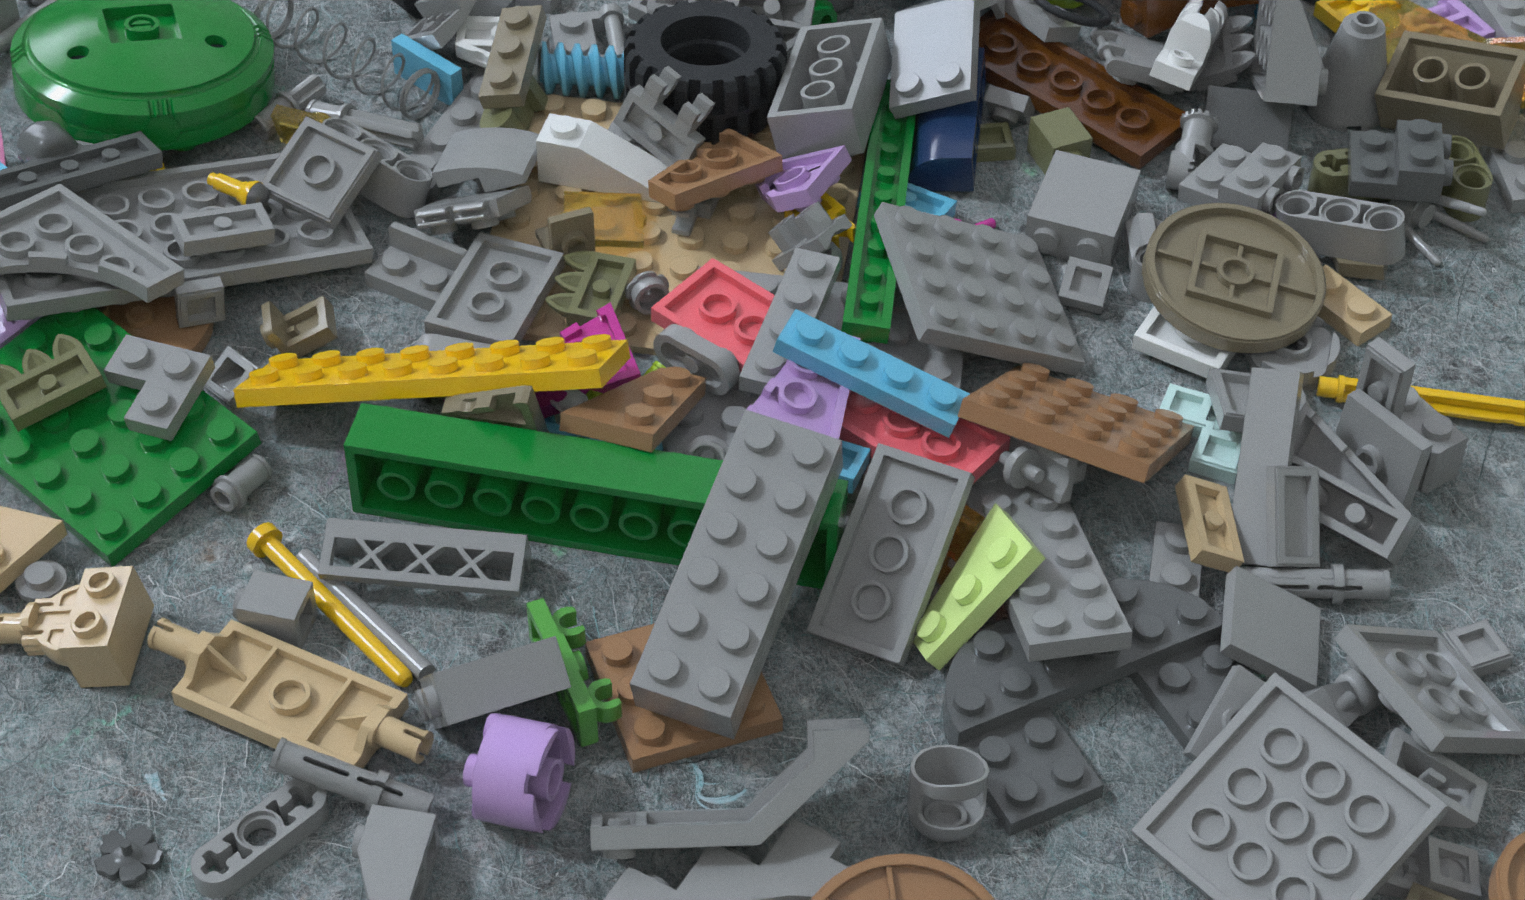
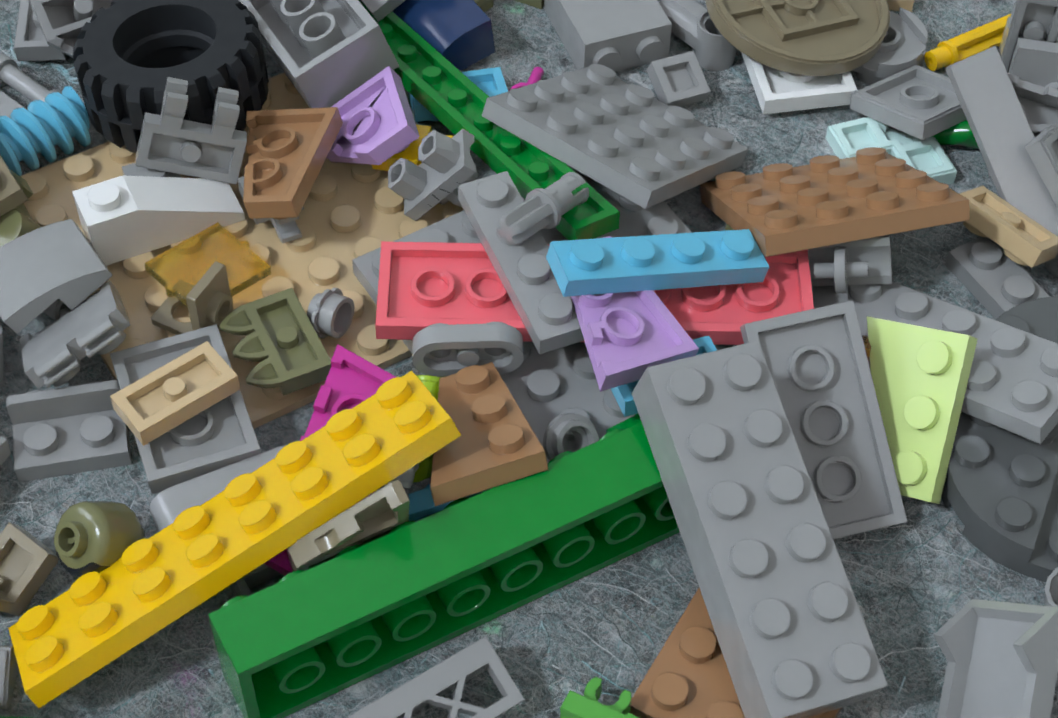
camera: 40 degrees left, 5 degrees up
none -> olive head [54,501,144,577]
none -> tan plate [110,341,240,446]
none -> light grey axle [497,172,589,245]

